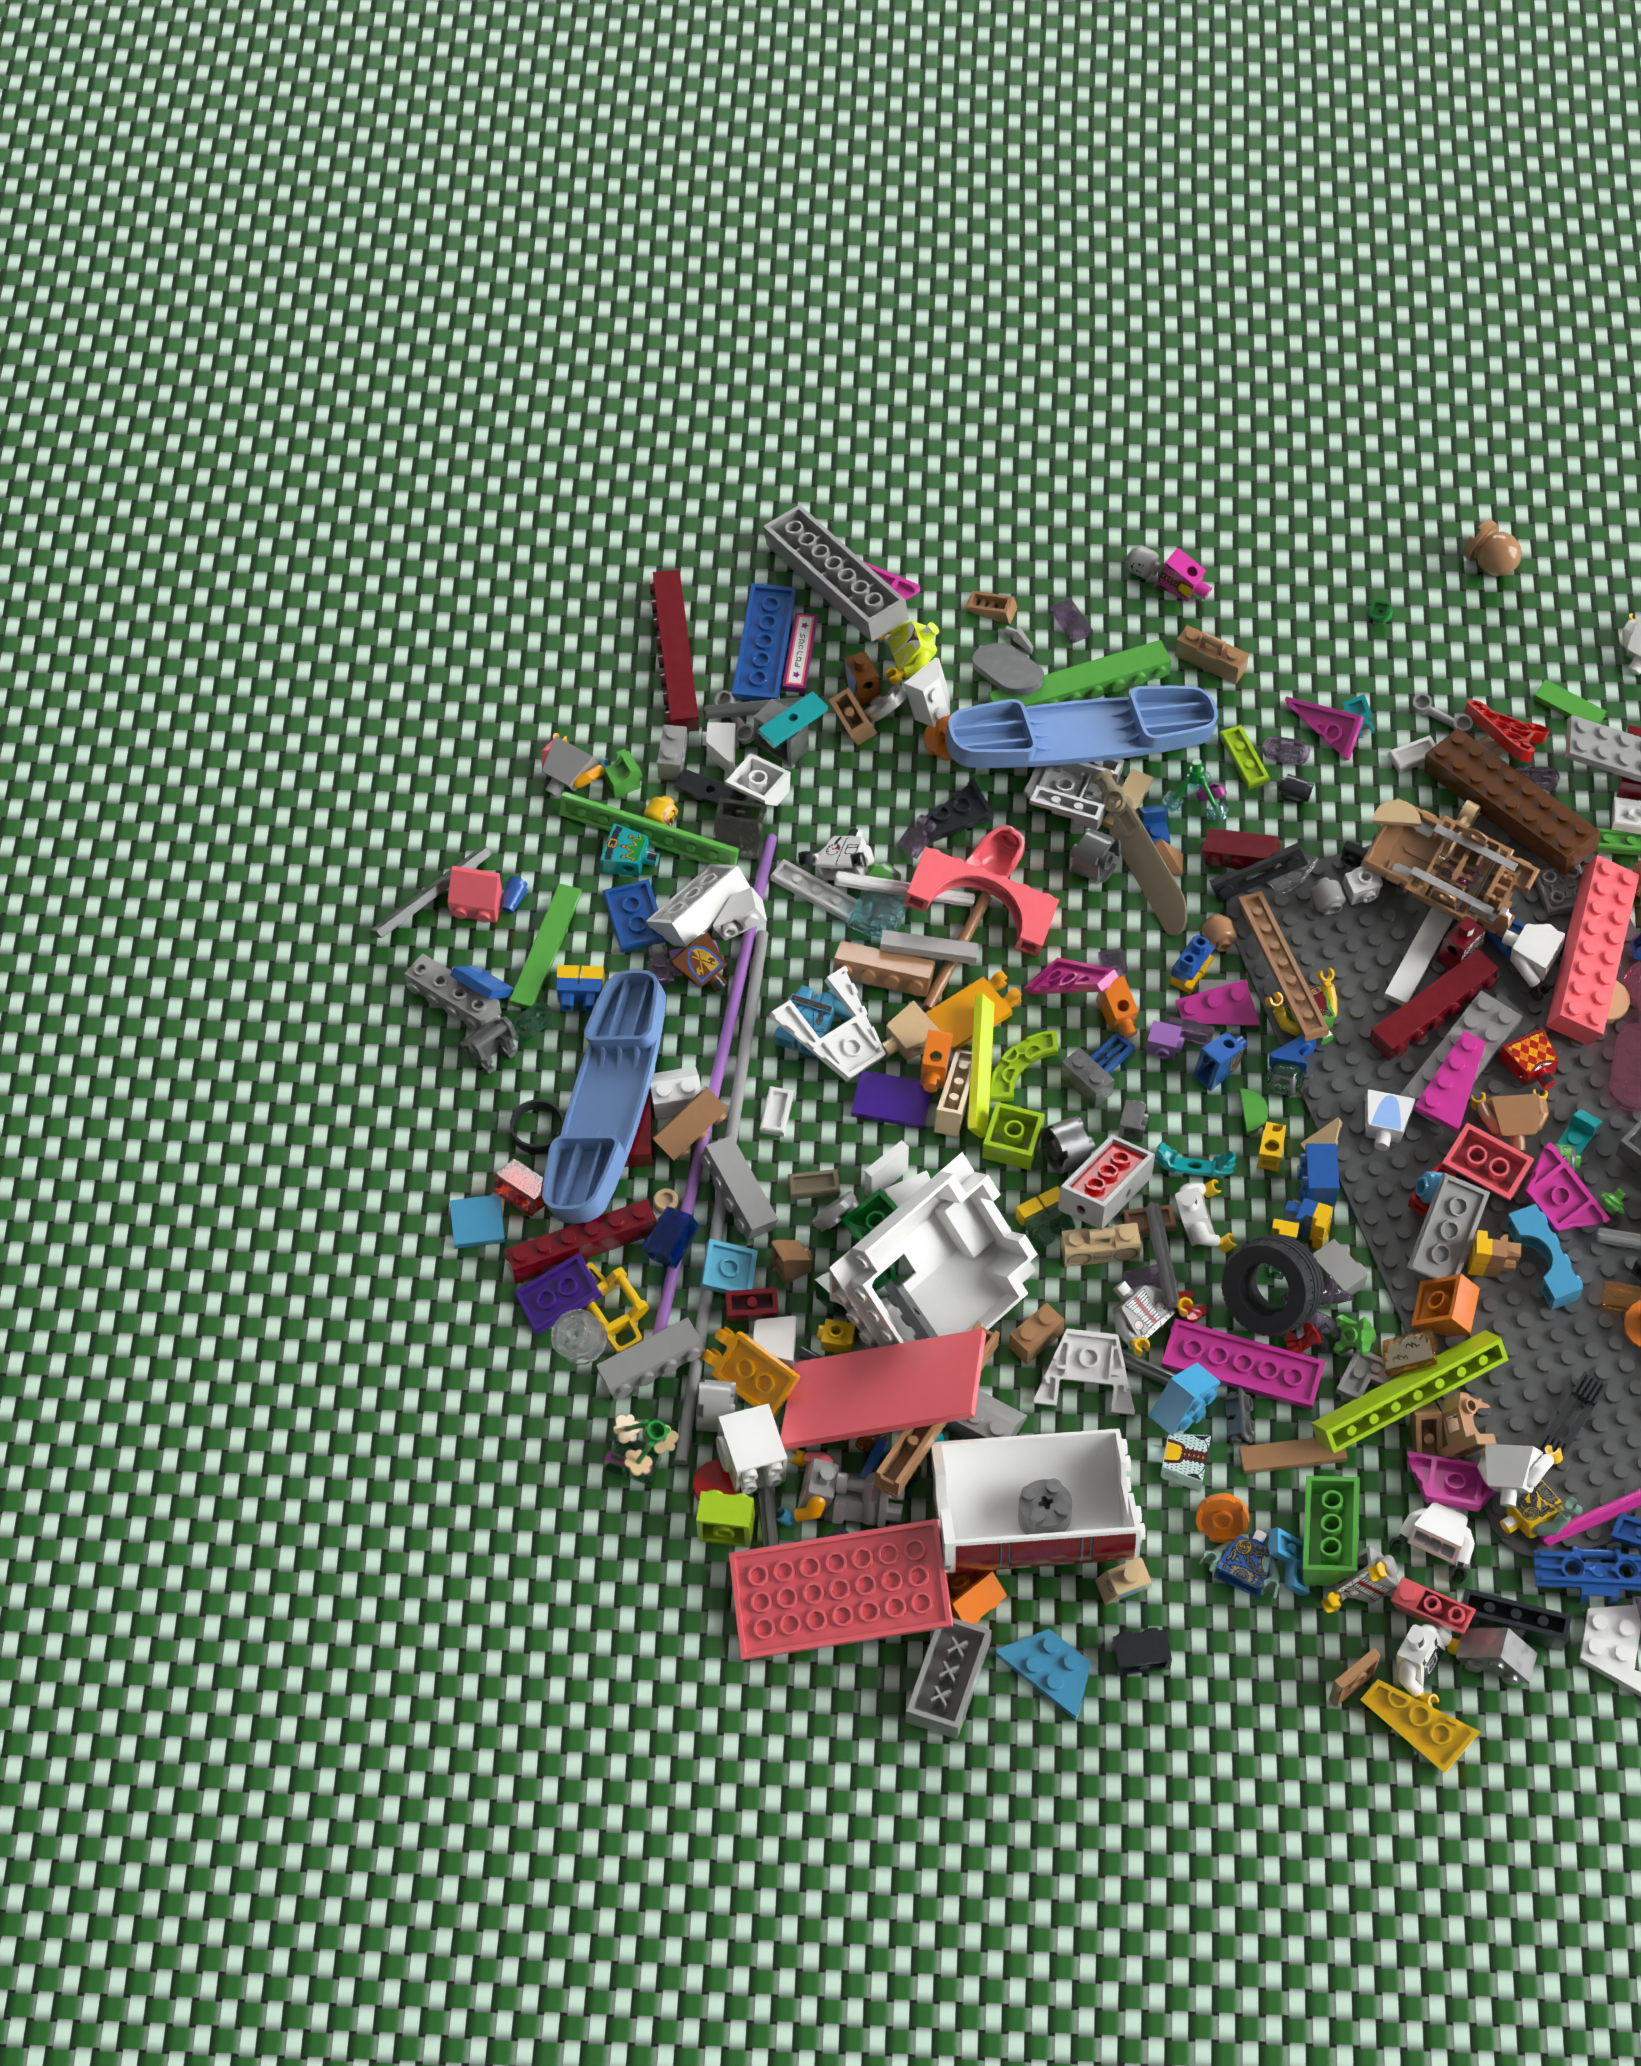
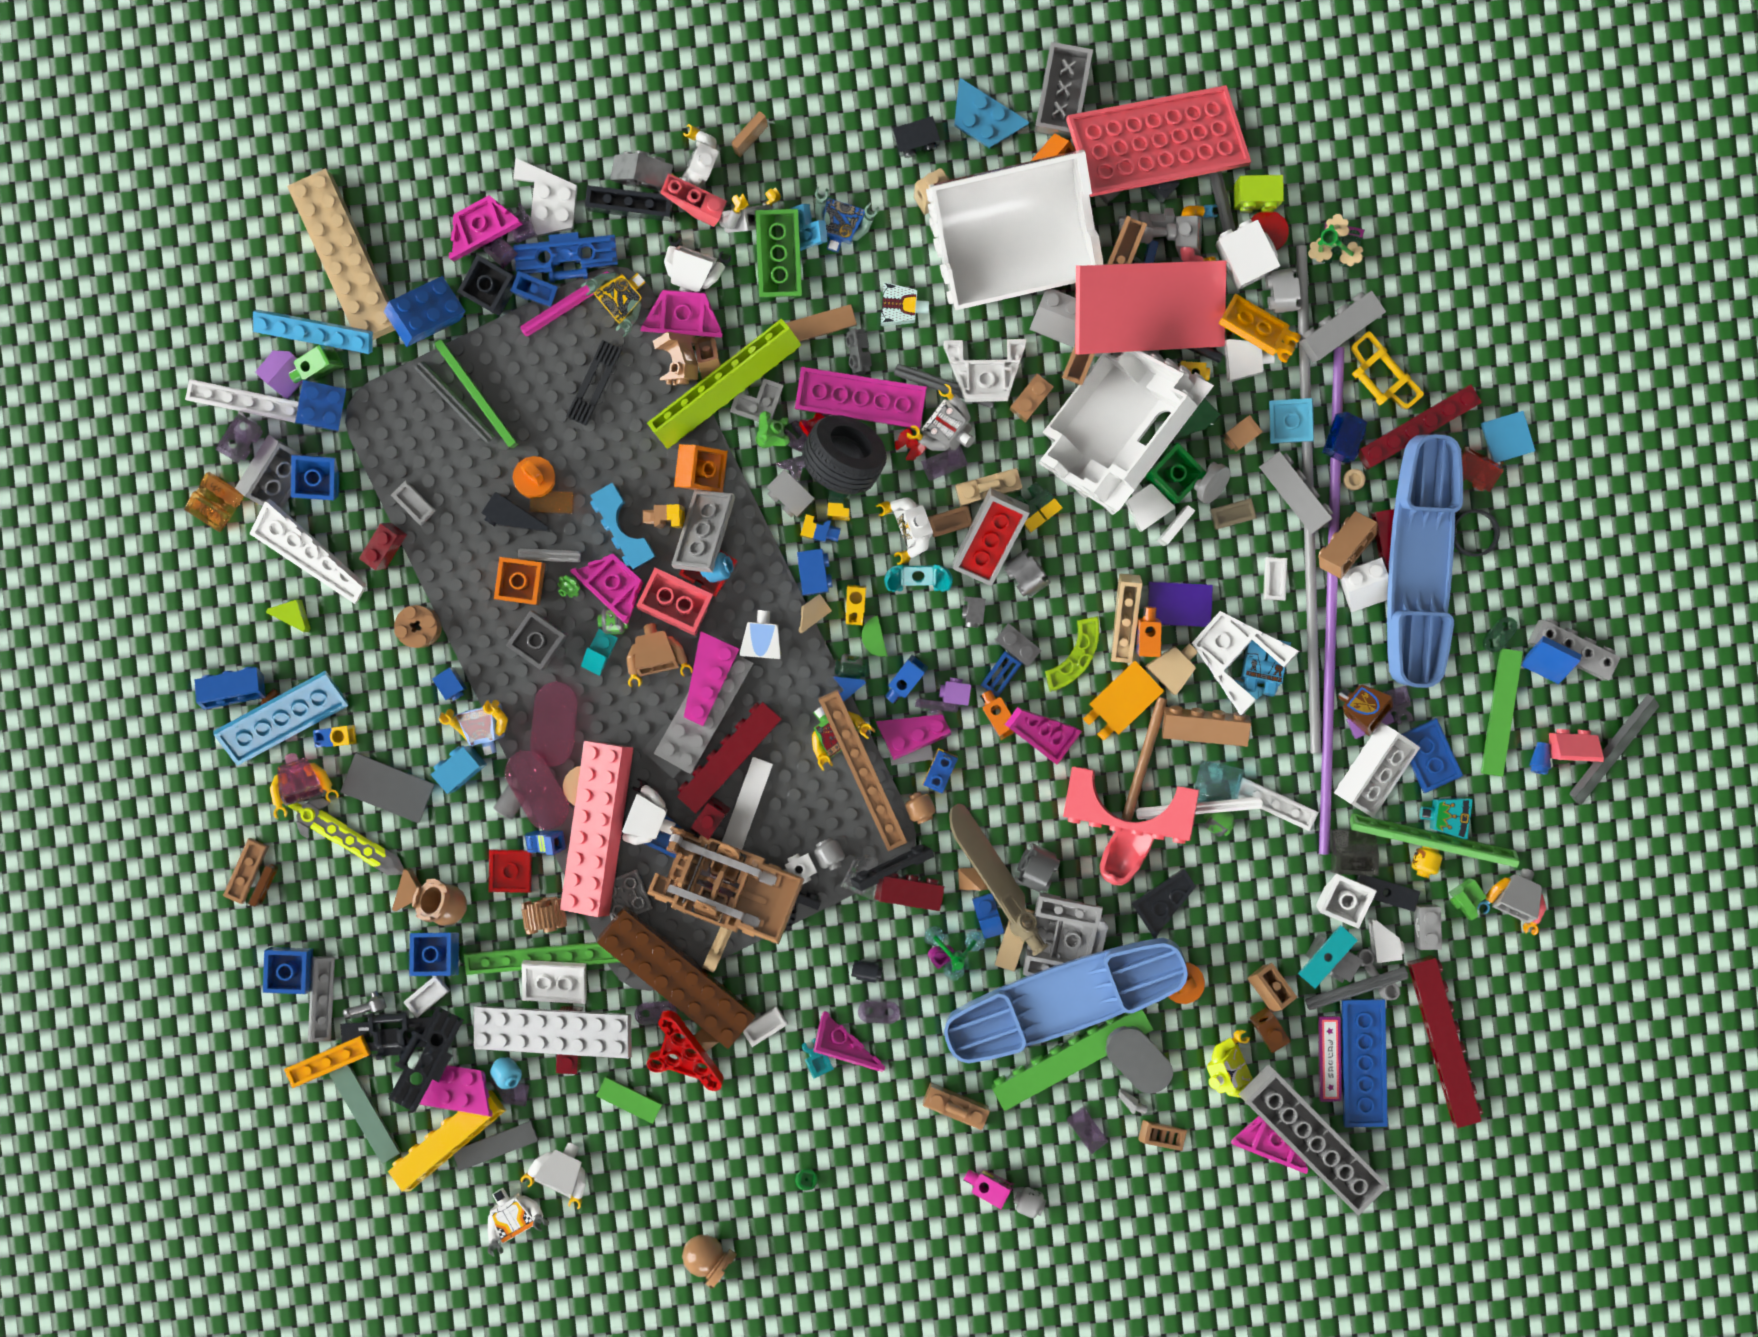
camera: 170 degrees right, 30 degrees up
dark grey piece [460,1016,516,1075] -> none
dark purple tile [514,1253,603,1335] -> none
clear piece [551,1309,607,1365] -> none
blue hips [556,965,605,1013] -> none
white slope [713,887,767,941] -> none
dark red brick [724,1287,779,1323] -> none
white torso [798,828,875,880] -> none
light grey tile [864,683,908,723] -> none
light grey tile [879,930,979,964] -> none
black tile [885,1280,938,1340] -> none
clear purple plate [896,814,936,859] -> none
white slope [904,657,950,727] -> none
neon yellow tile [968,994,995,1138] -> none
lime brick [982,1102,1045,1171] -> none
flat silver brick [1018,1478,1072,1535] -> none
clear purple plate [1098,948,1128,984] -> none
dark grey axle [1146,1202,1180,1308] -> none
dark azure brick [1148,1363,1221,1435] -> none
orange tile [1196,1493,1249,1543] -> none
lime tile [1219,725,1270,790] -> none
yellow wing [1360,1679,1481,1774] -> none
tan tile [1372,800,1421,827] -> none
slope [1382,1327,1438,1377] -> none
light grey bar [1413,693,1473,734] -> none
white torso [1477,1443,1563,1507] -> none
red torso [1499,1028,1558,1090] -> none

